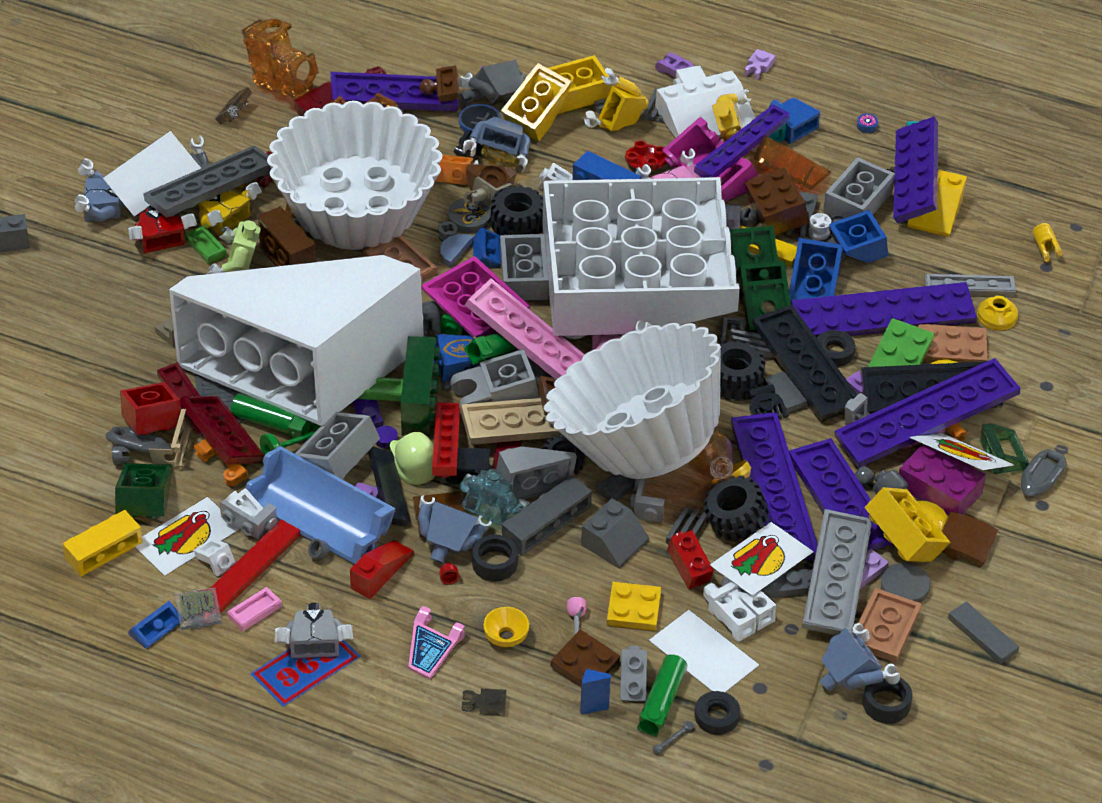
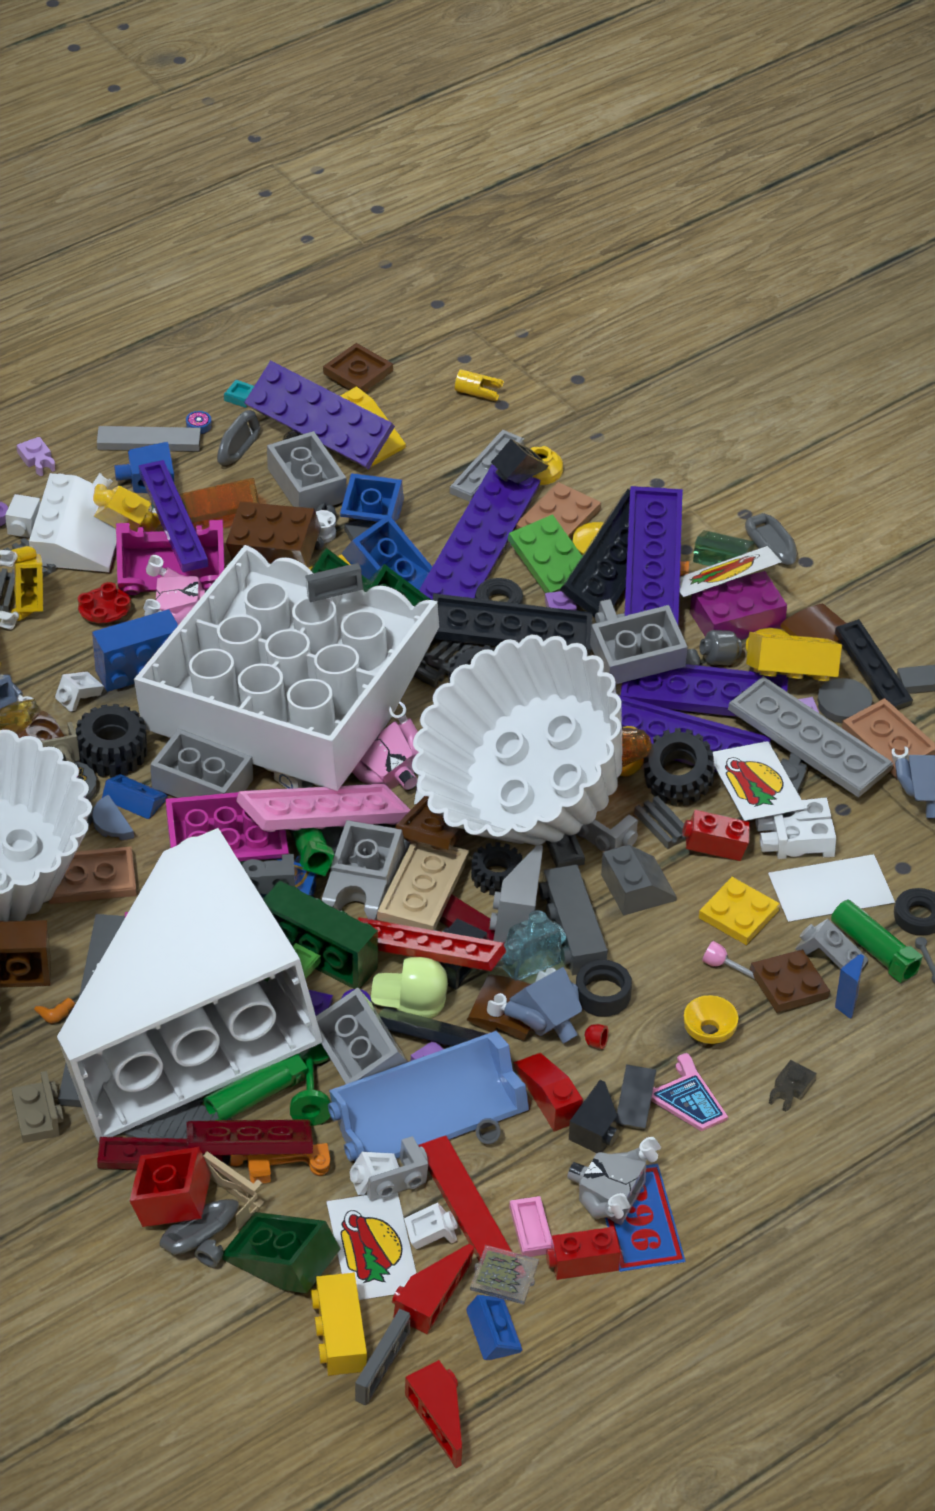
camera: 60 degrees left, 0 degrees up
none -> light grey tile [97,426,201,451]
none -> dark grey piece [217,410,260,466]
none -> dark grey leg [242,854,295,894]
none -> dark grey tile [305,563,363,602]
none -> reddish brown plate [323,343,393,392]
none -> dark grey tile [355,1309,410,1406]
none -> red slope [392,1244,474,1334]
none -> red slope [405,1360,462,1468]
none -> black slope [491,439,548,484]
none -> red brick [546,1227,620,1280]
none -> black slope [568,1080,619,1153]
none -> light grey brick [590,605,688,684]
none -> black tile [616,1064,657,1131]
none -> black tile [834,619,913,710]

